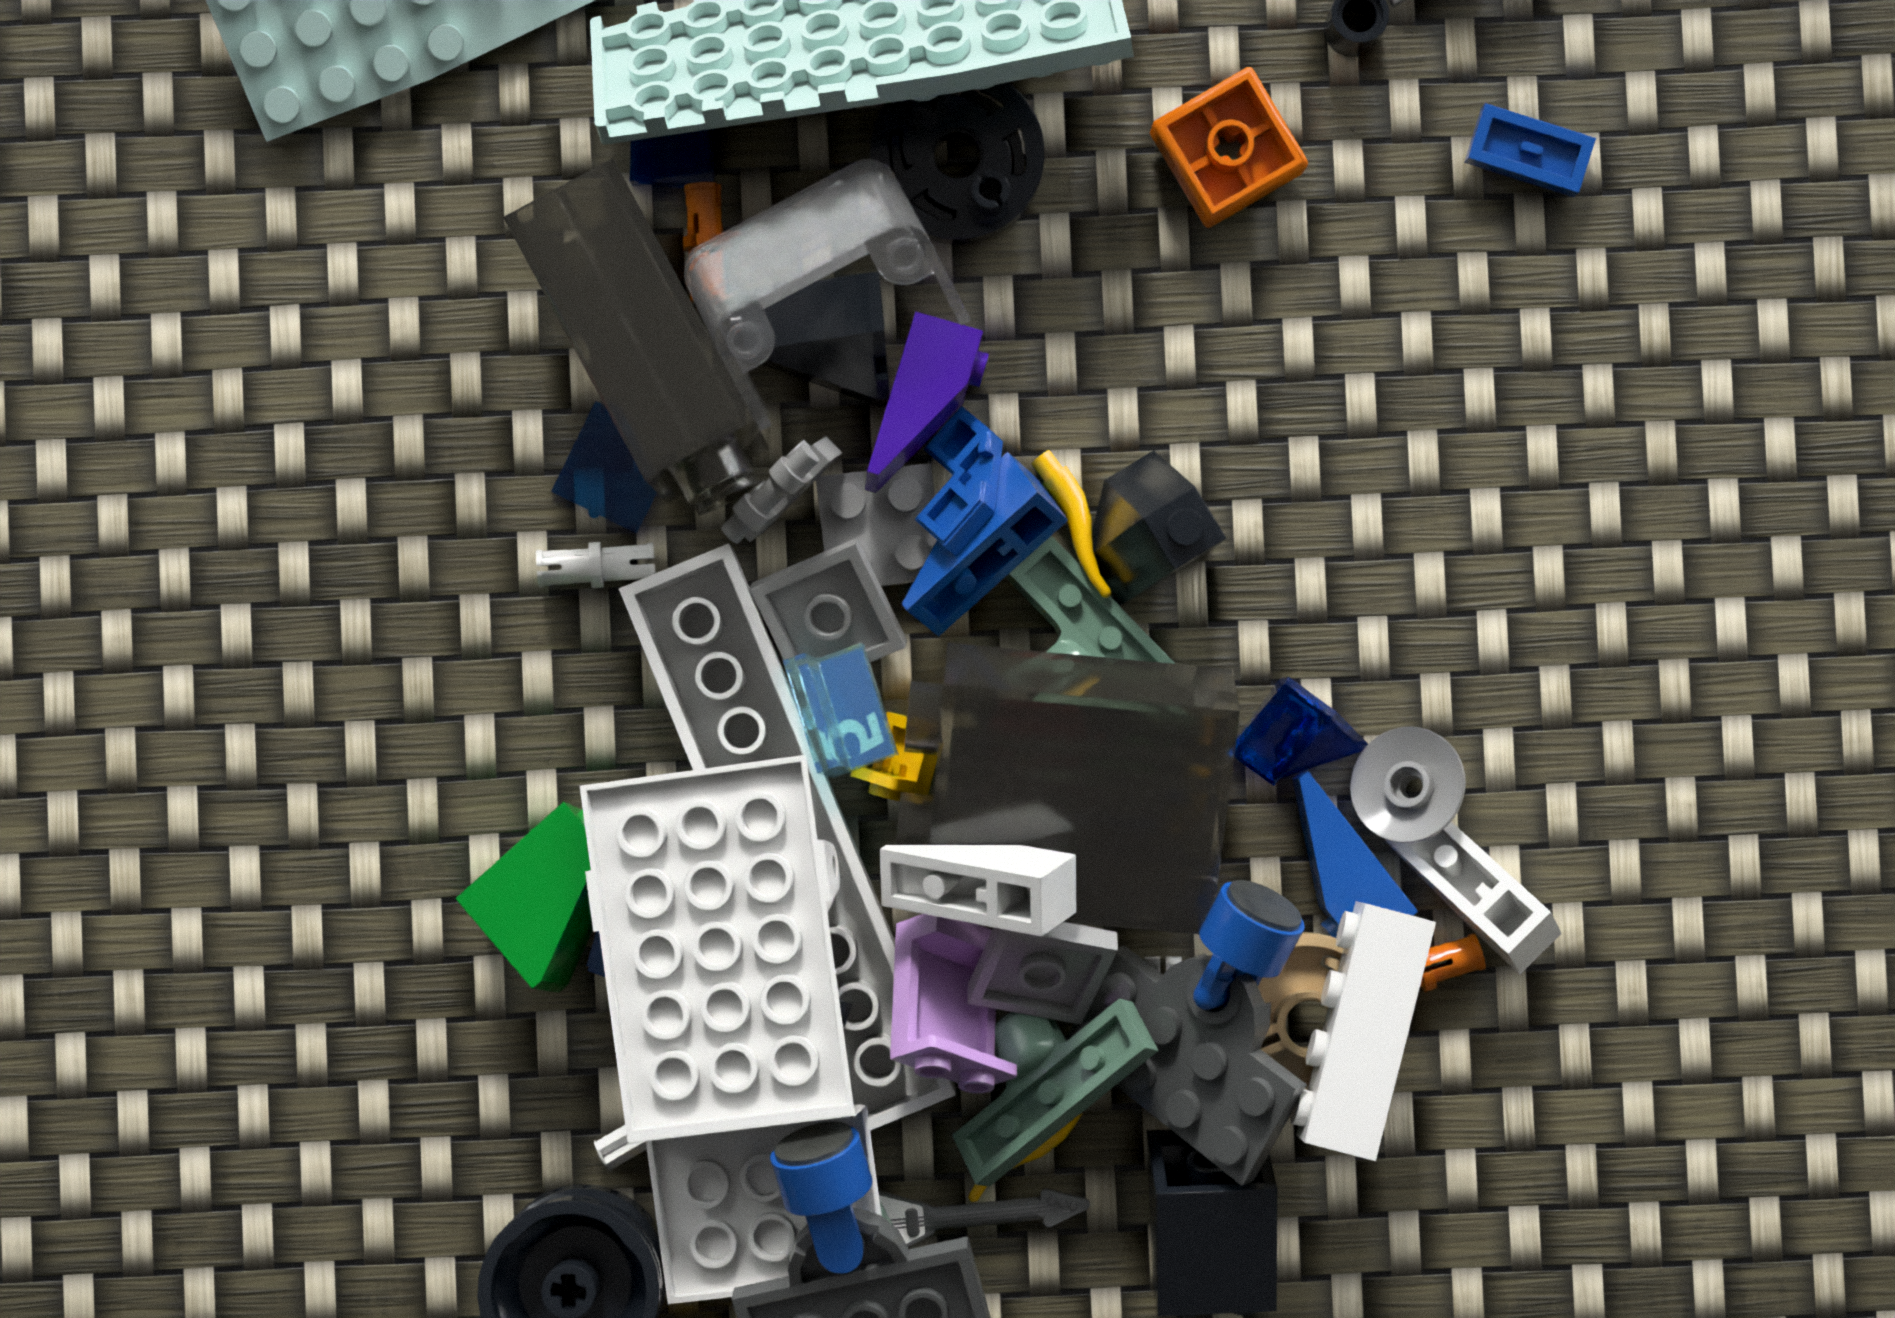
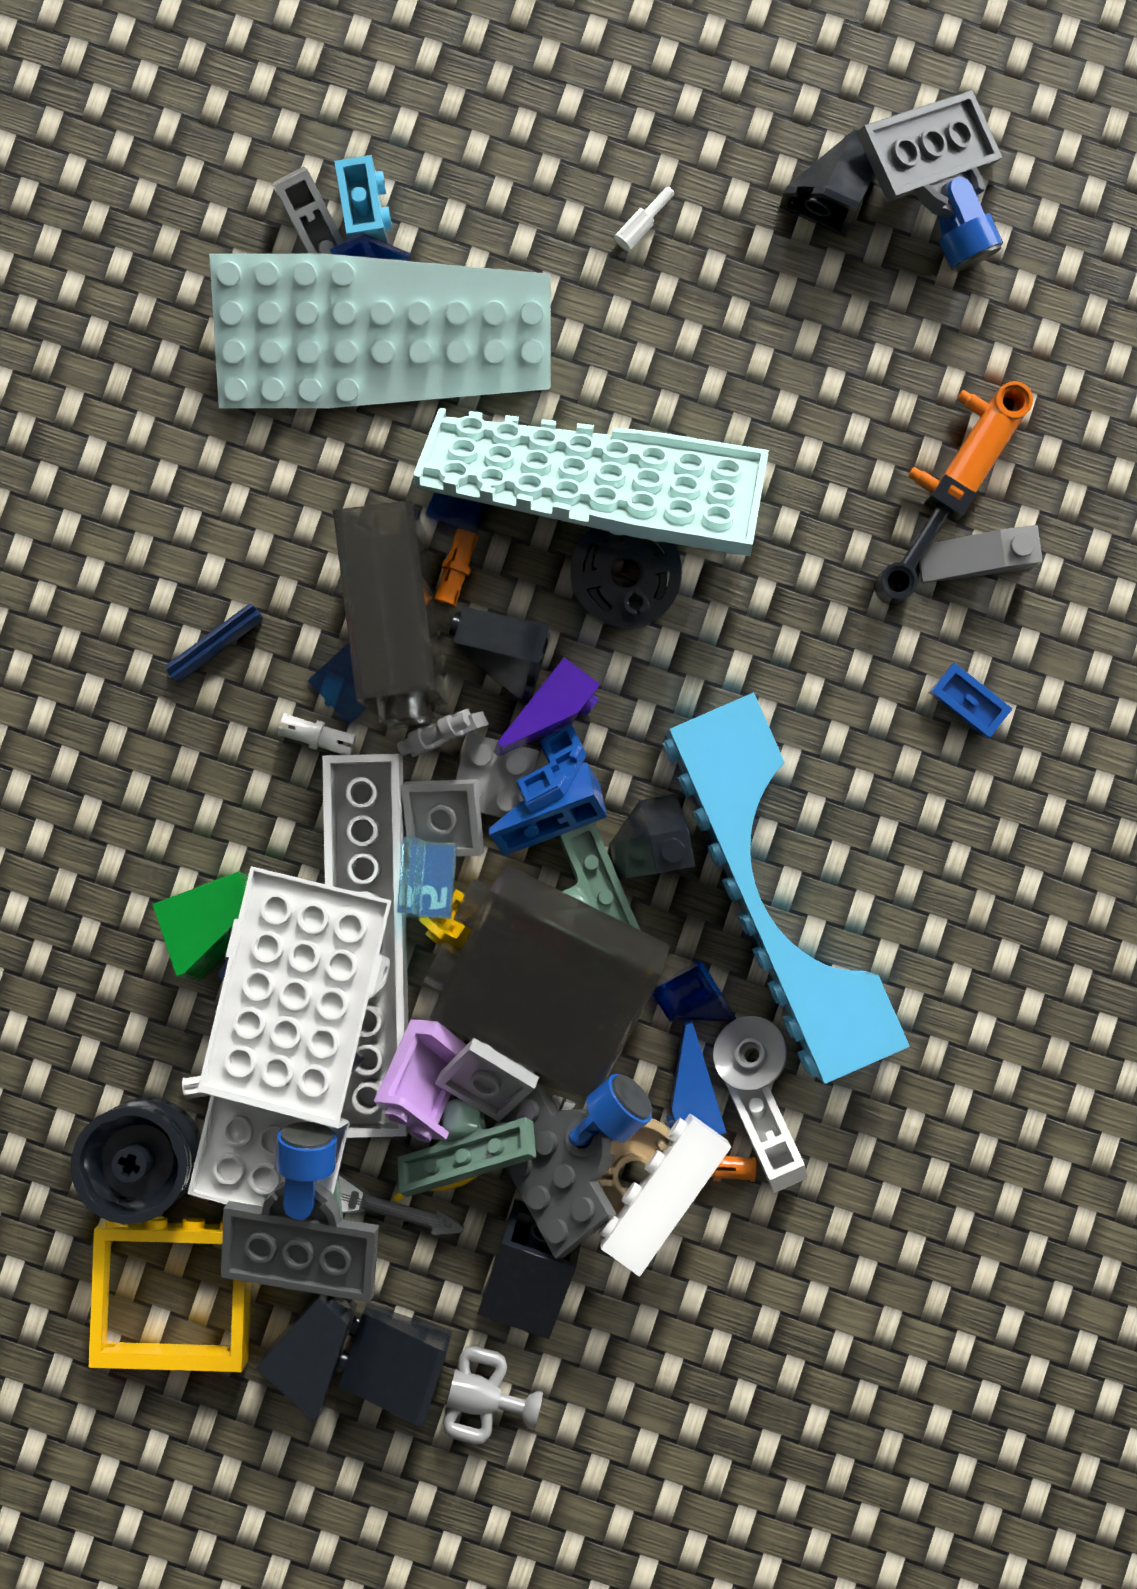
camera: 25 degrees right, 0 degrees up
clear windscreen [684,159,971,431] -> none
white slope [880,845,1076,937] -> none
yellow animal [1031,450,1111,598] -> none
orange brick [1150,67,1308,228] -> none
none -> dark blue axle [165,604,263,682]
none -> medium azure arch [662,692,910,1084]

